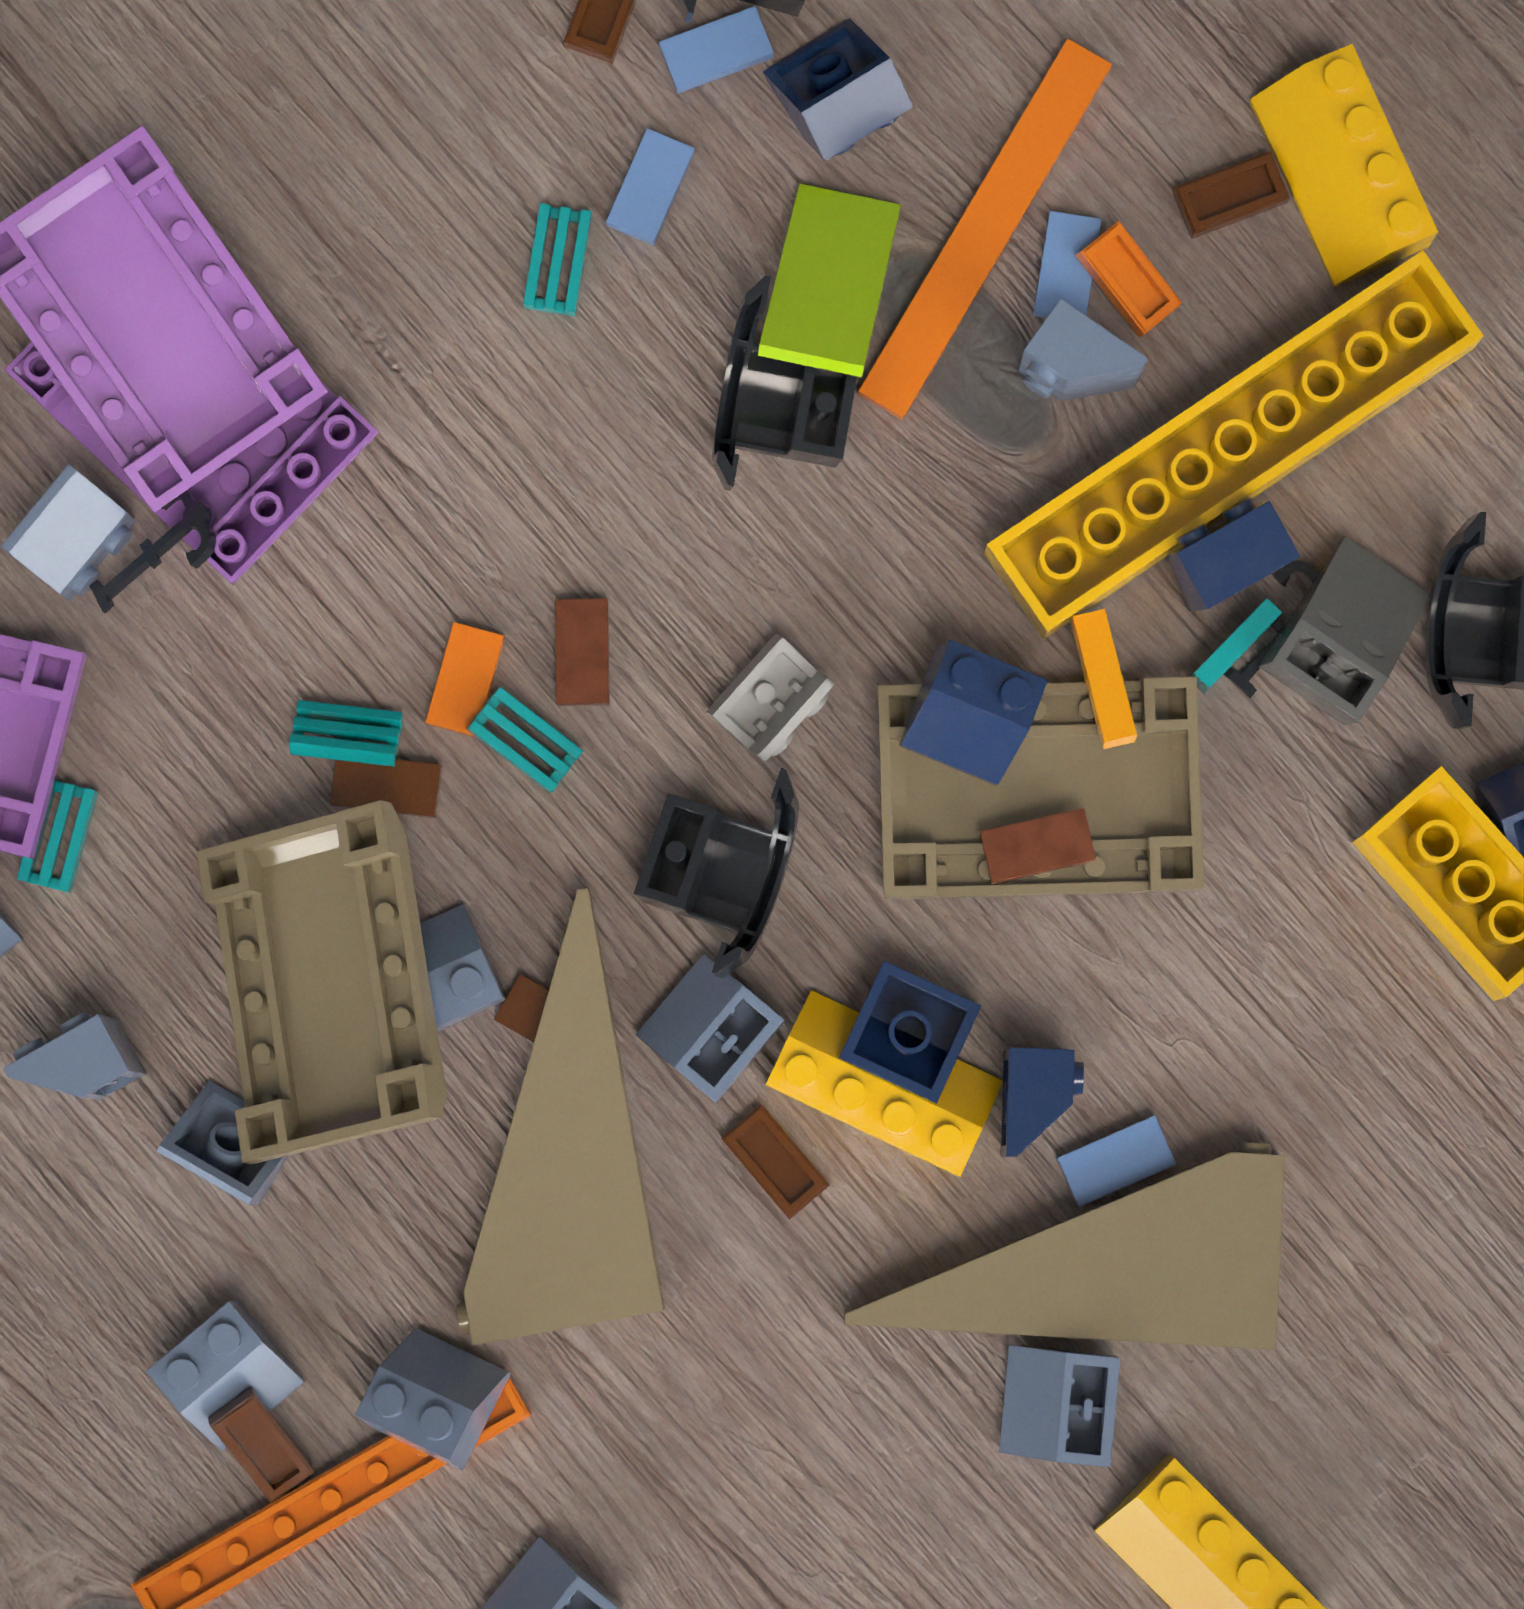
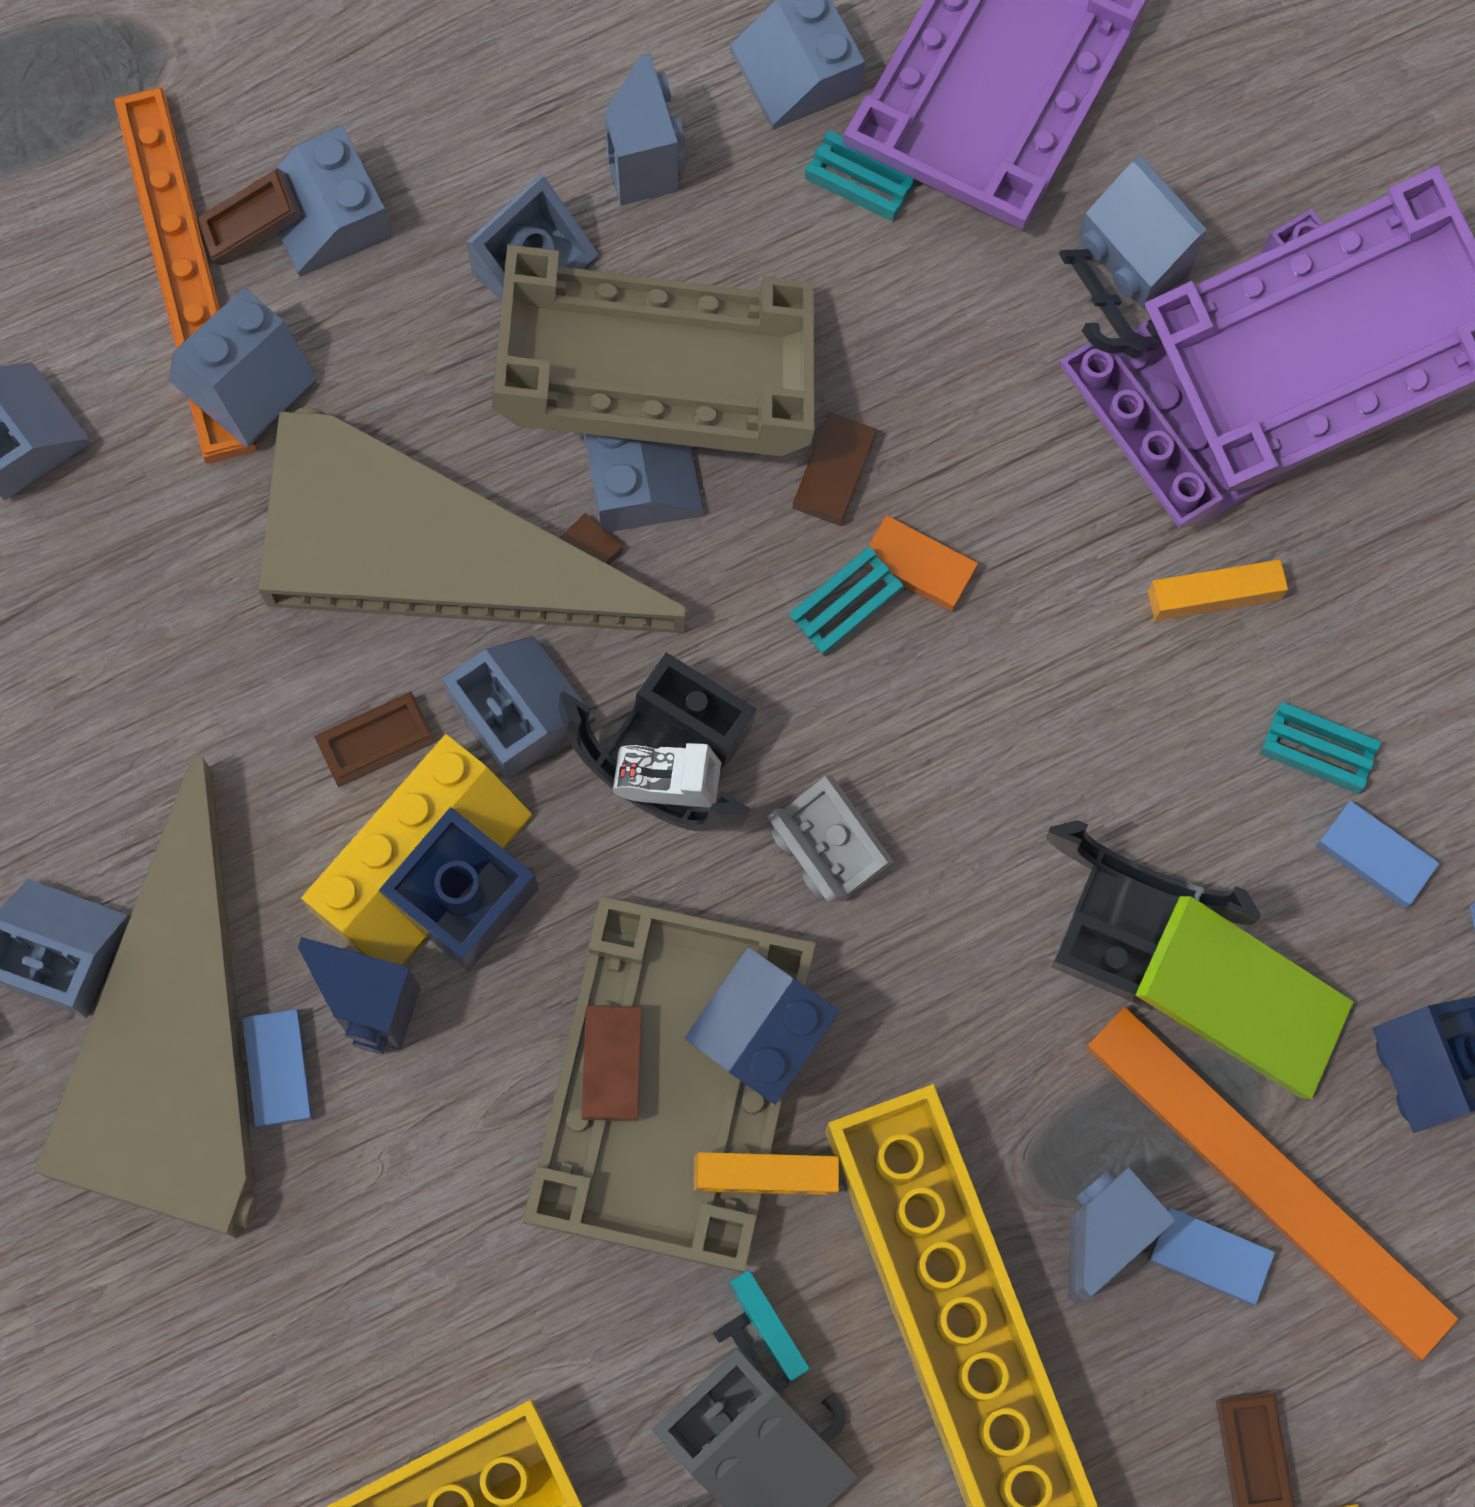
camera: 95 degrees right, 10 degrees down
teal tile [289,700,403,767] -> none
copper tile [555,598,610,706] -> none
orange tile [1075,221,1182,337] -> none
dark blue slope [1168,498,1301,611] -> none
none -> white leg [613,743,721,808]
none -> light orange piece [1148,559,1288,621]

